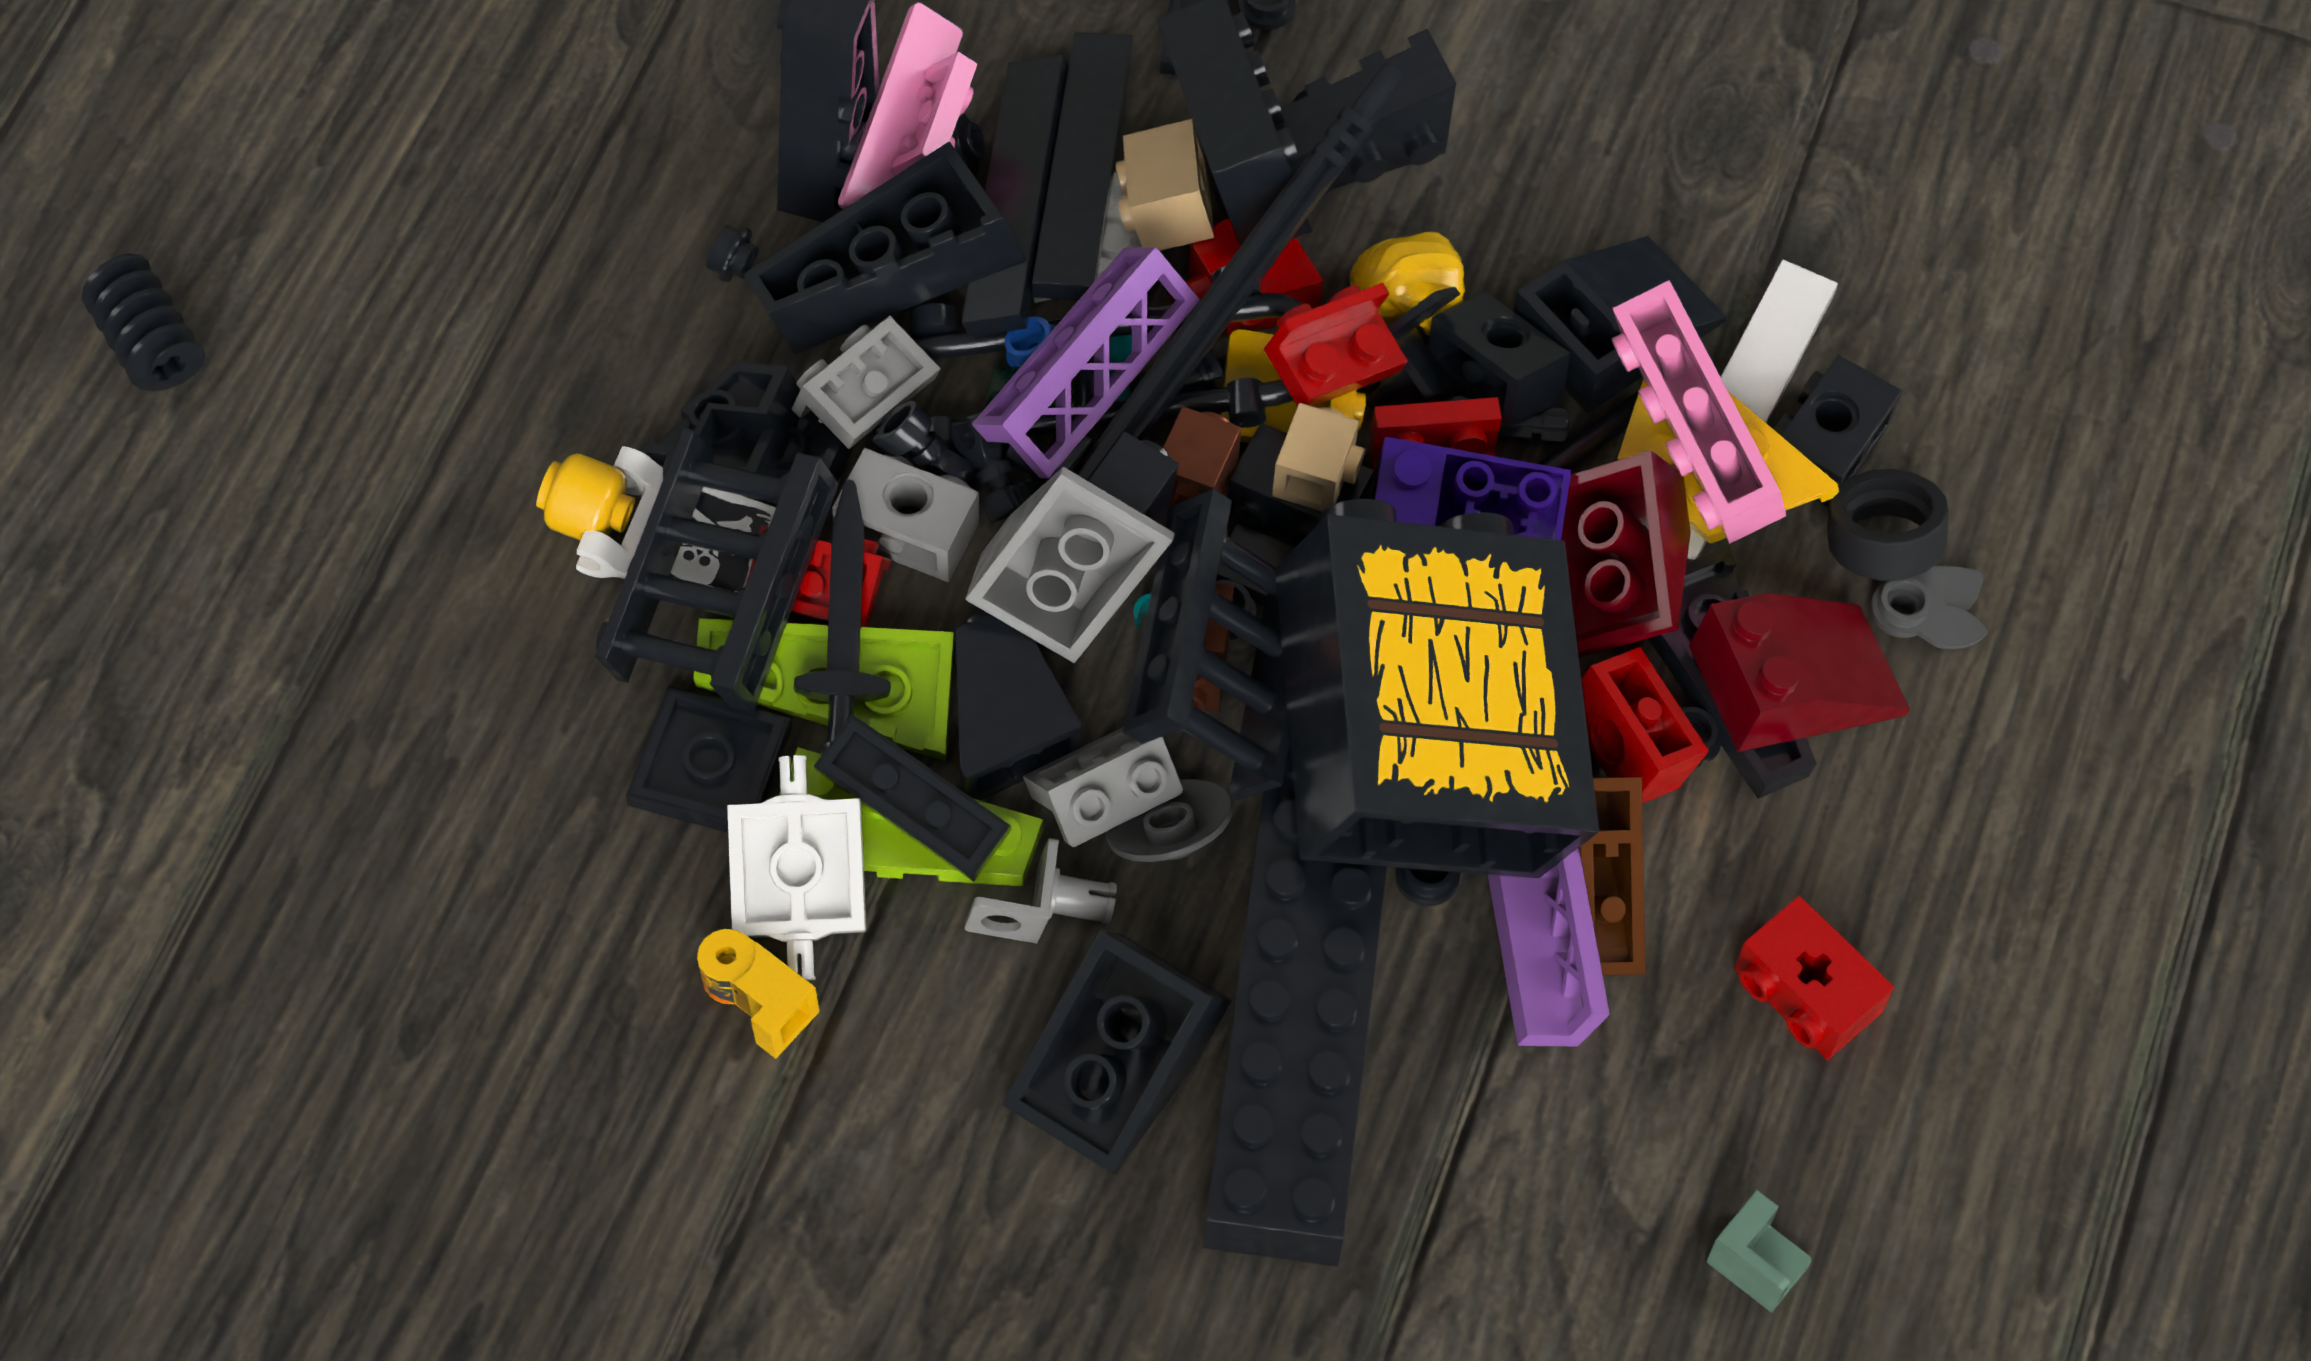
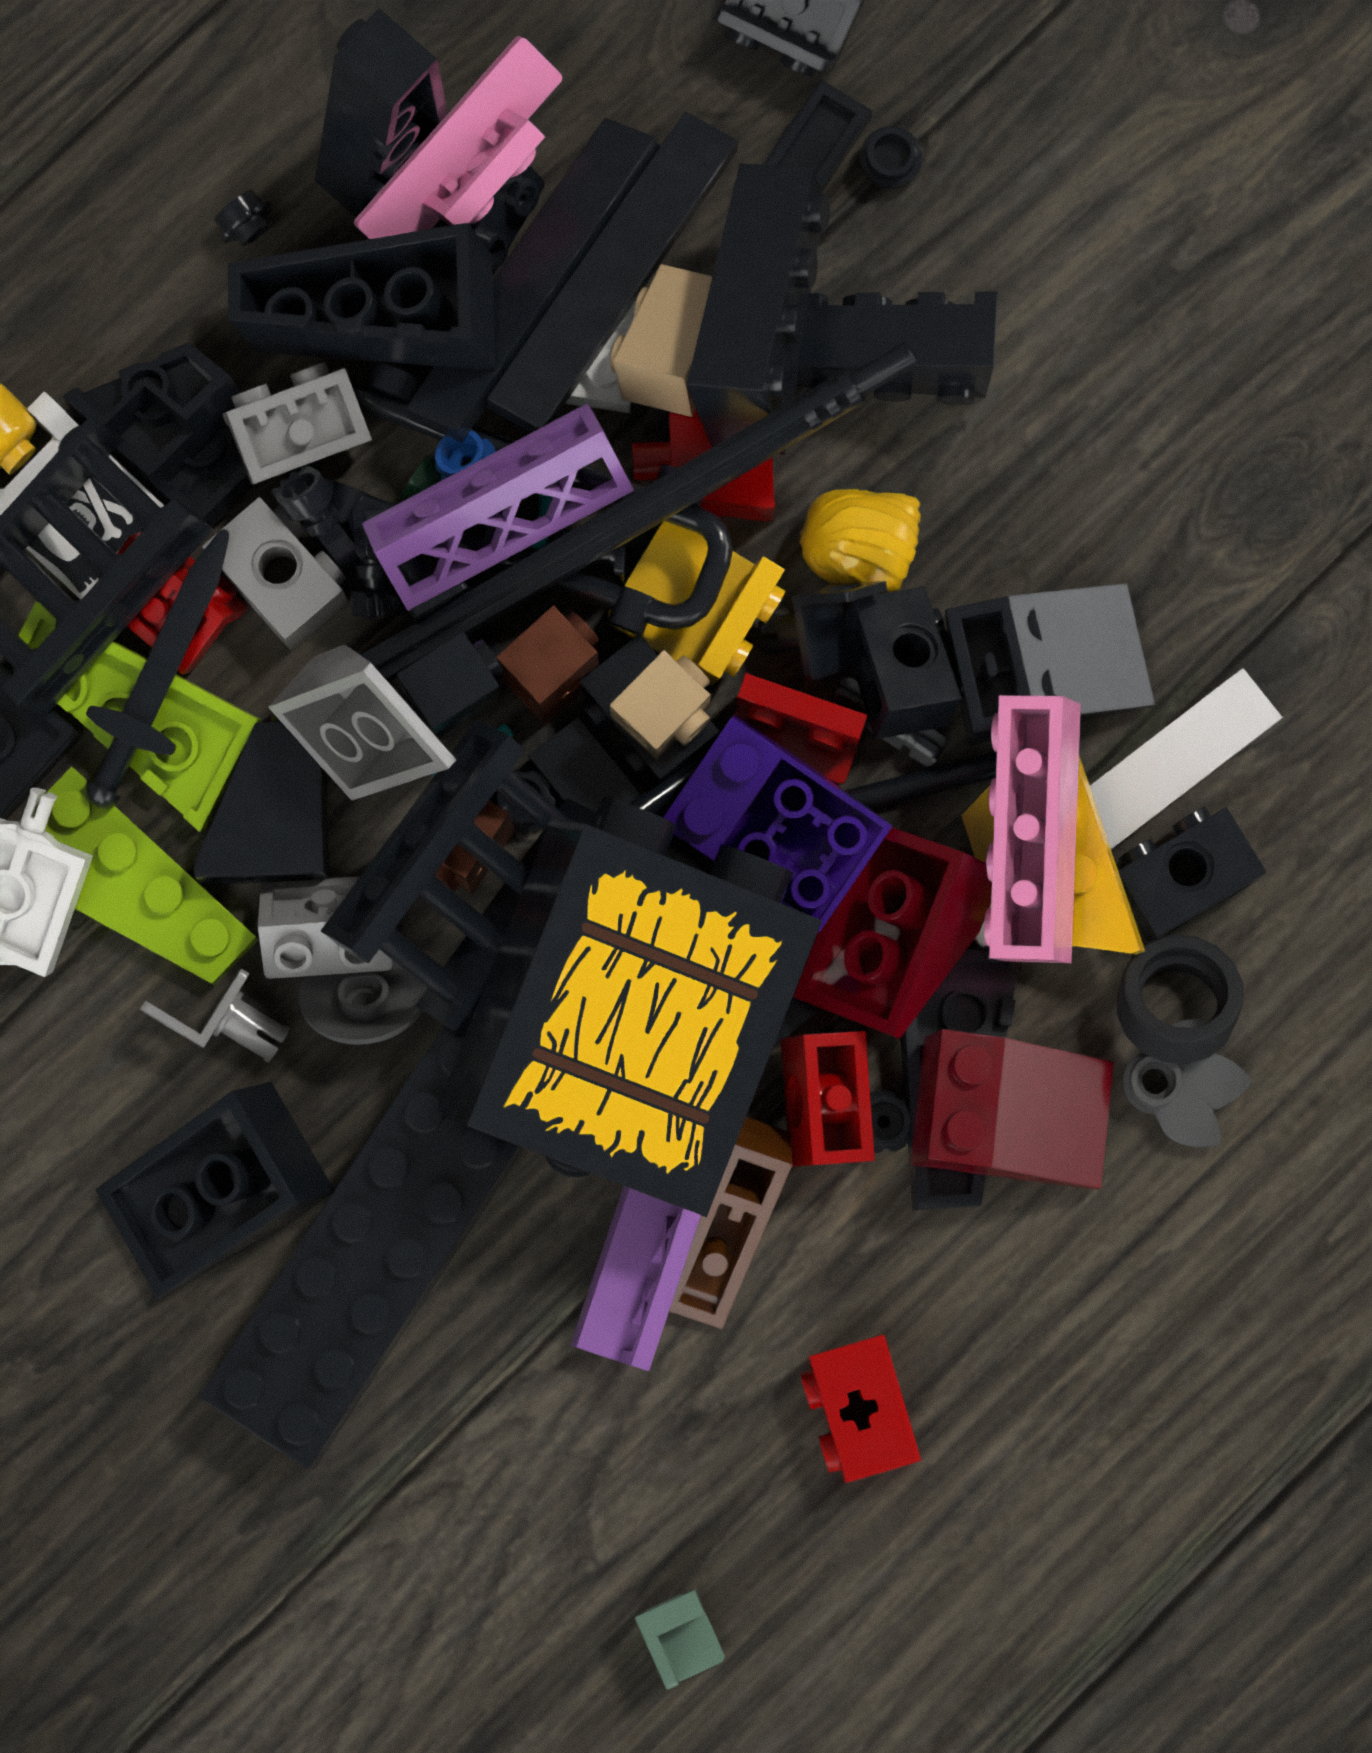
camera: 30 degrees right, 20 degrees up
black tile [814,714,1012,882] -> none
red bracket [1264,283,1408,407] -> none

